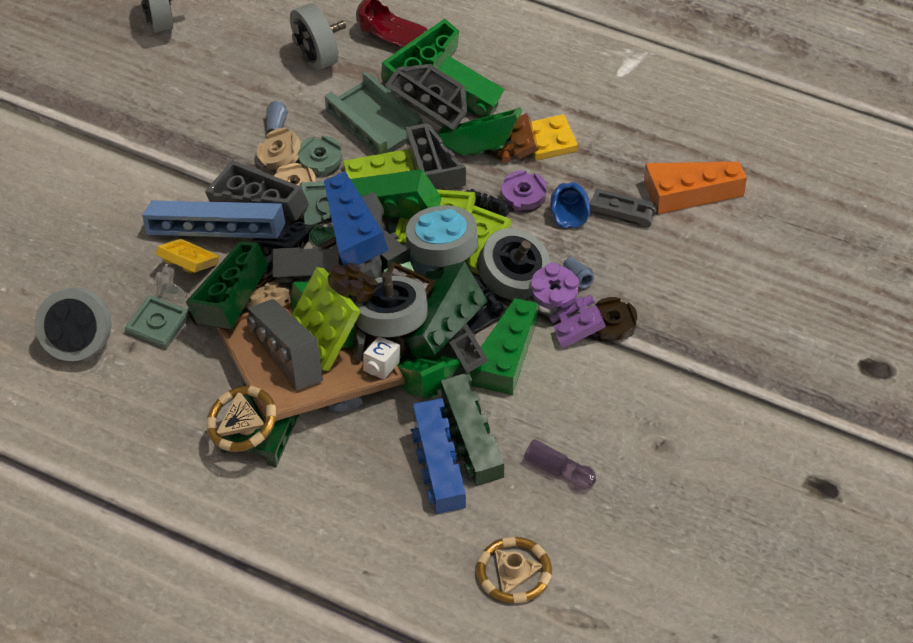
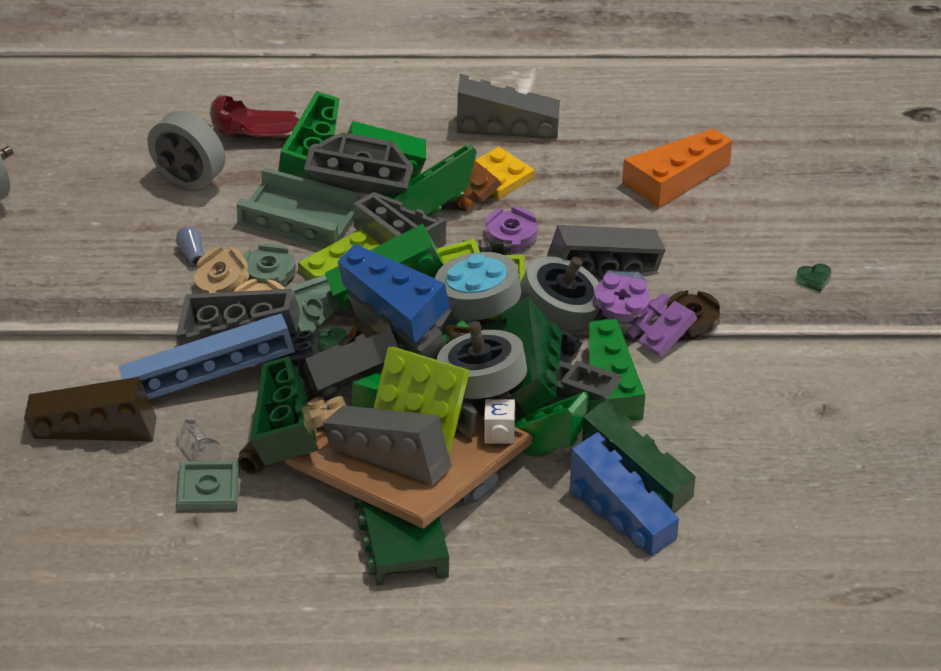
camera: 30 degrees left, 10 degrees down
wheel [35,288,112,361] -> none
yellow plate [155,239,220,273] -> none
piece [206,386,276,452] -> none
dark brown plate [328,263,378,302] -> none
tan piece [476,536,552,604] -> none
clear purple piece [524,439,596,490] -> none
blue hair [550,182,591,229] -> none
dark grey plate [590,188,657,228] -> none
none -> dark brown wedge [24,377,157,441]
none -> dark grey wedge [457,74,560,139]
none -> dark grey wedge [546,225,666,279]
none -> clear green tile [796,264,832,293]

